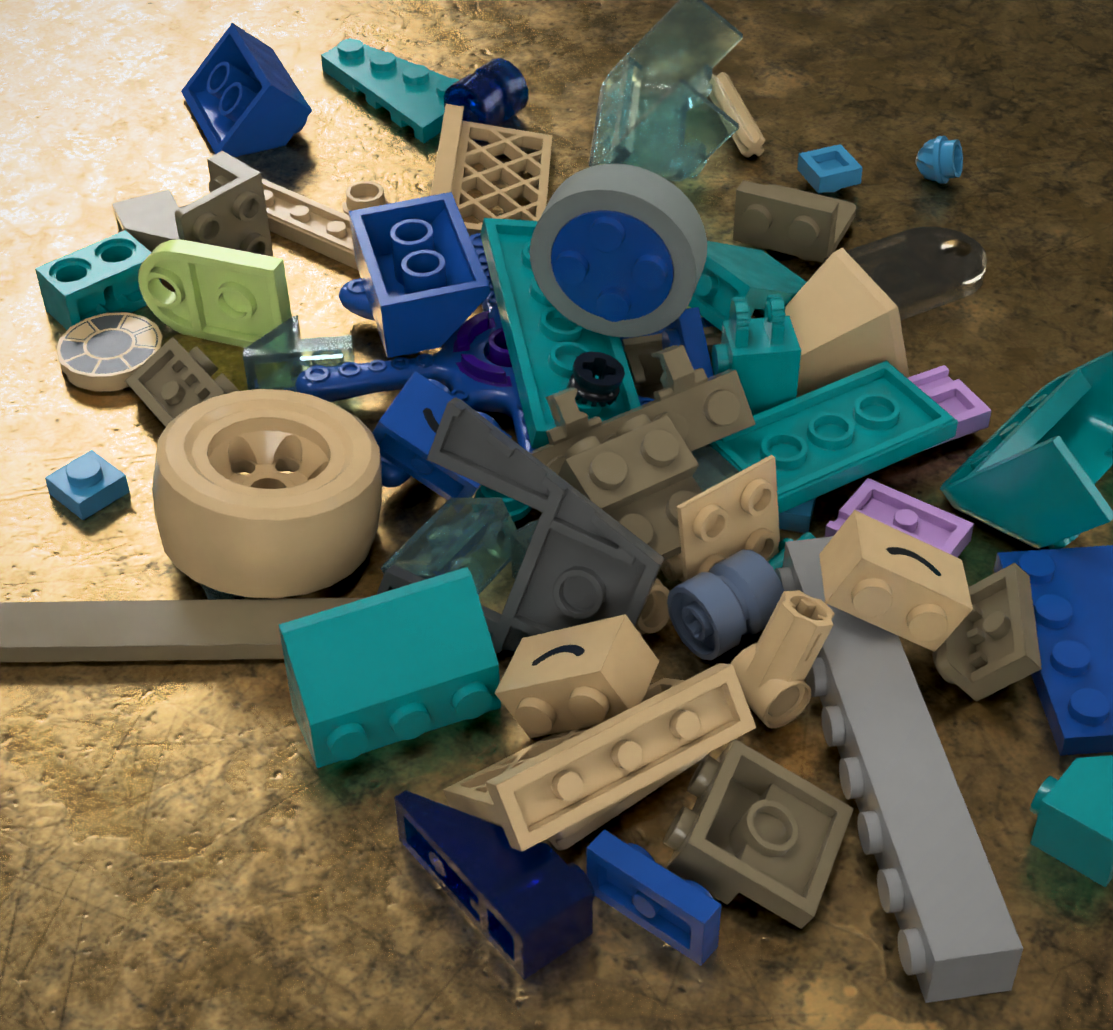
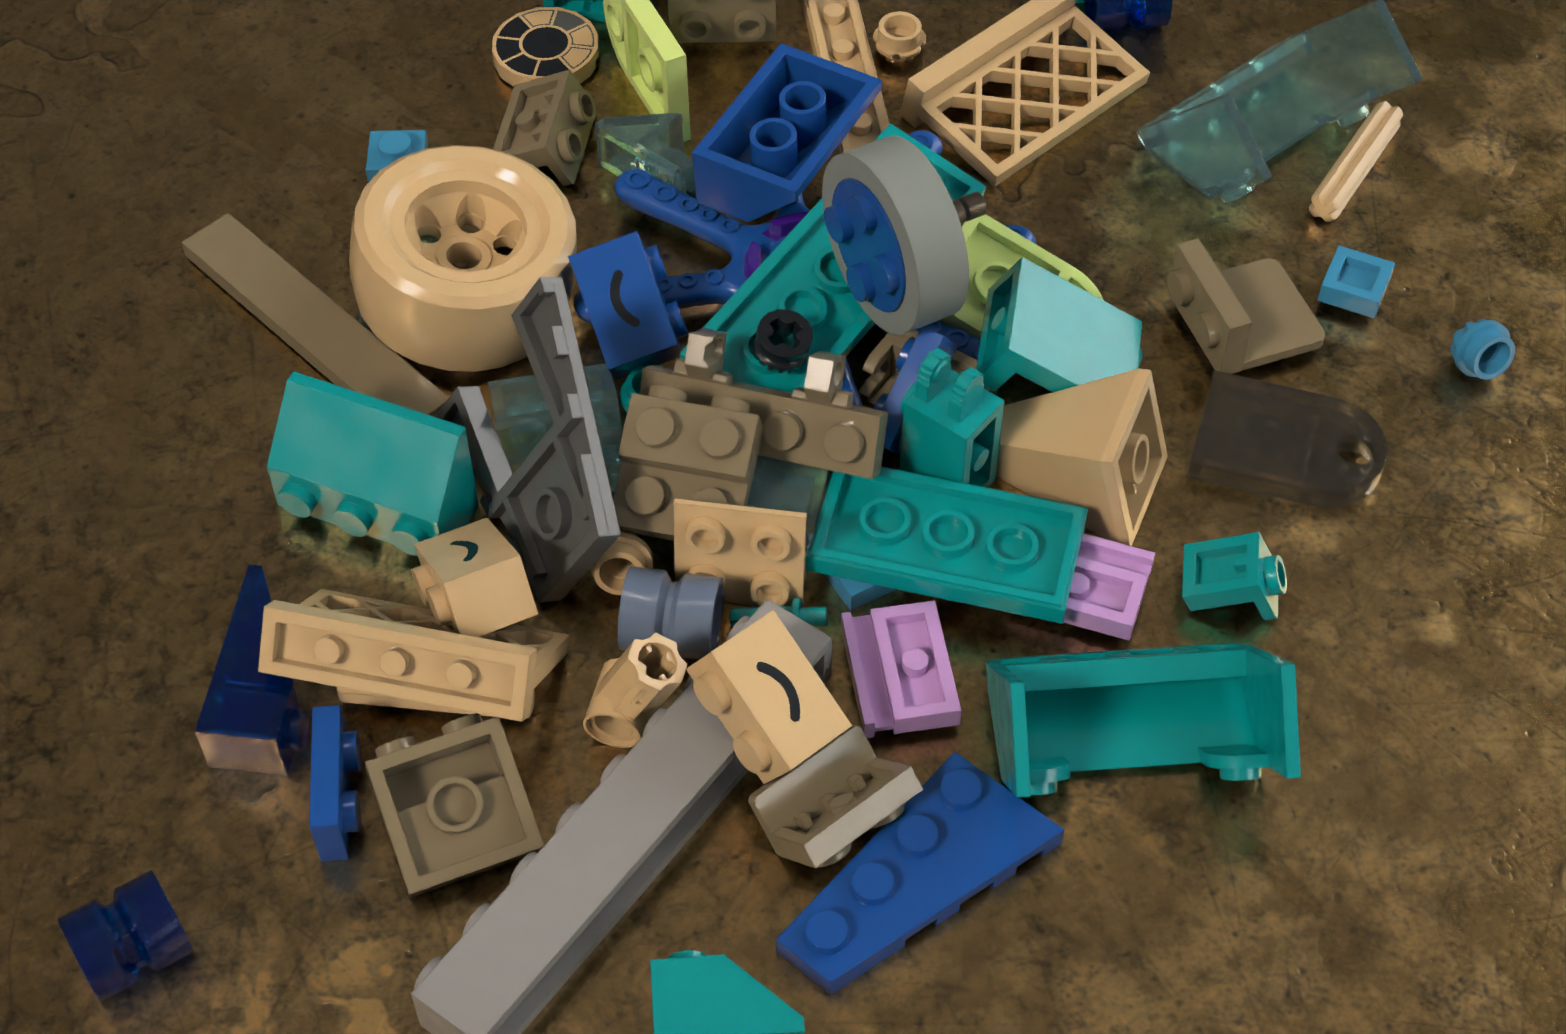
camera: 45 degrees right, 10 degrees up
none -> teal bracket [1182,532,1287,620]

